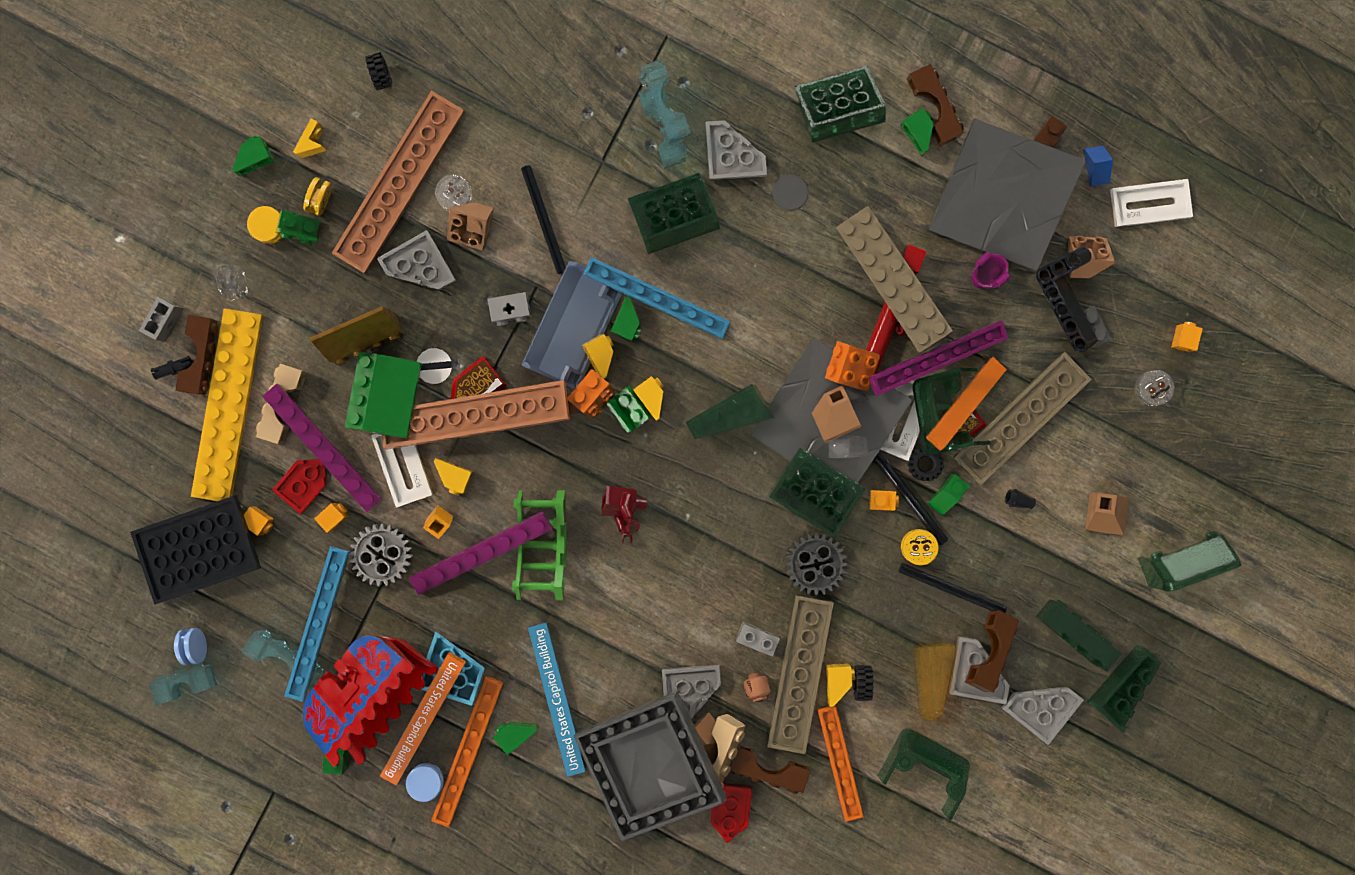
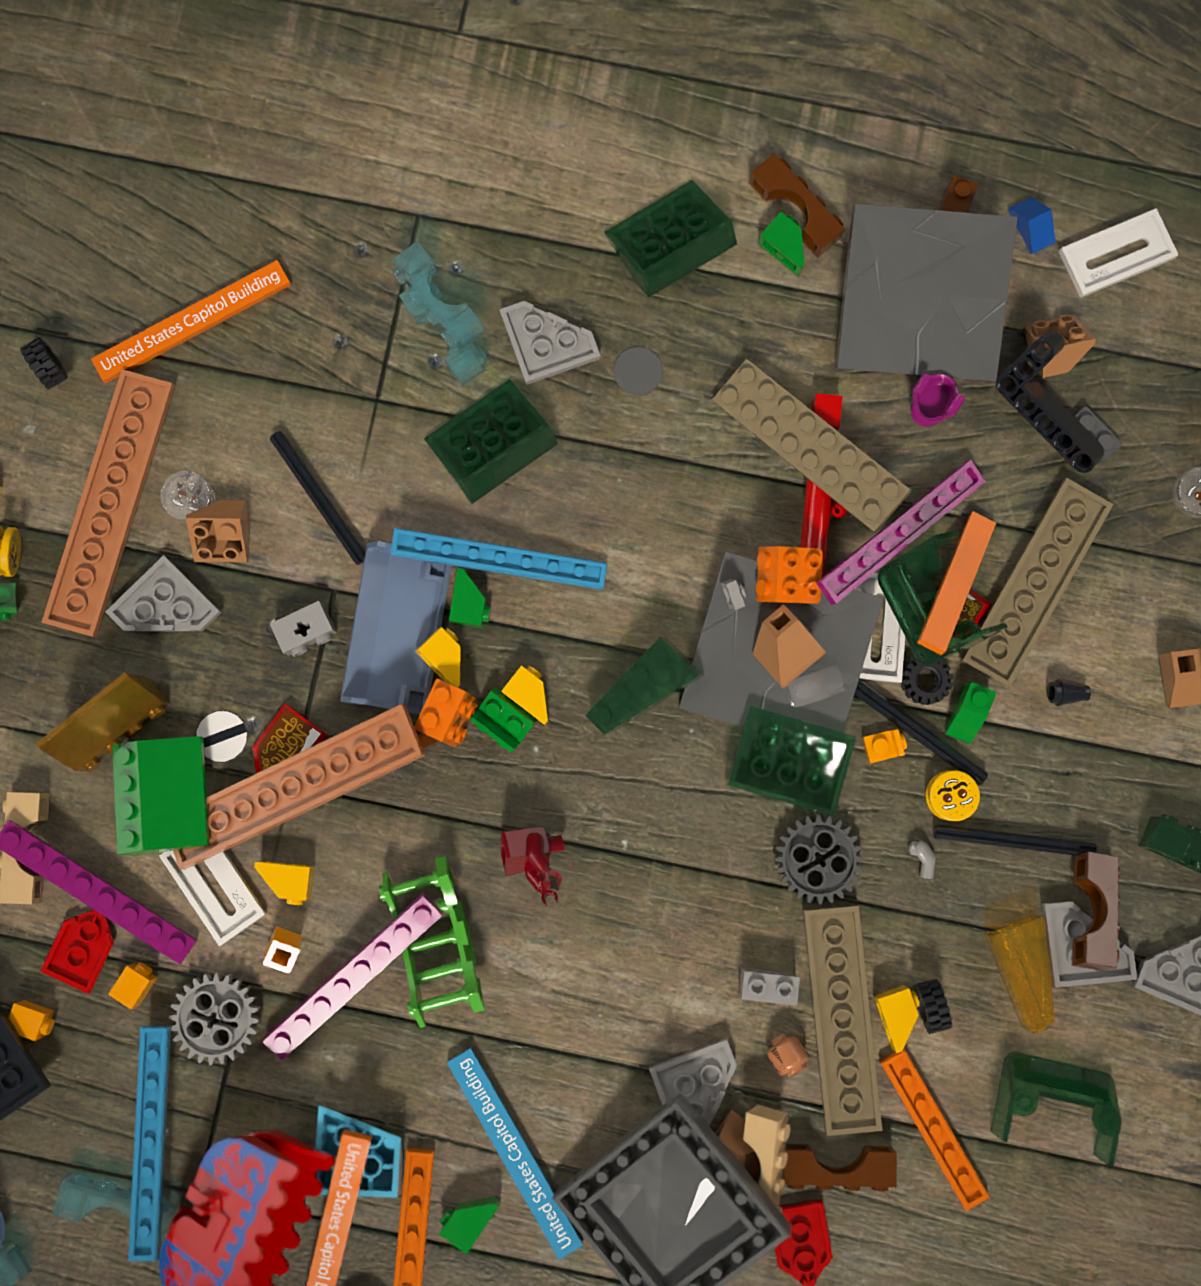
camera: 15 degrees left, 5 degrees down
none -> orange tile [91,260,291,384]
none -> light grey plate [720,579,746,610]
none -> light grey arm [909,841,936,879]

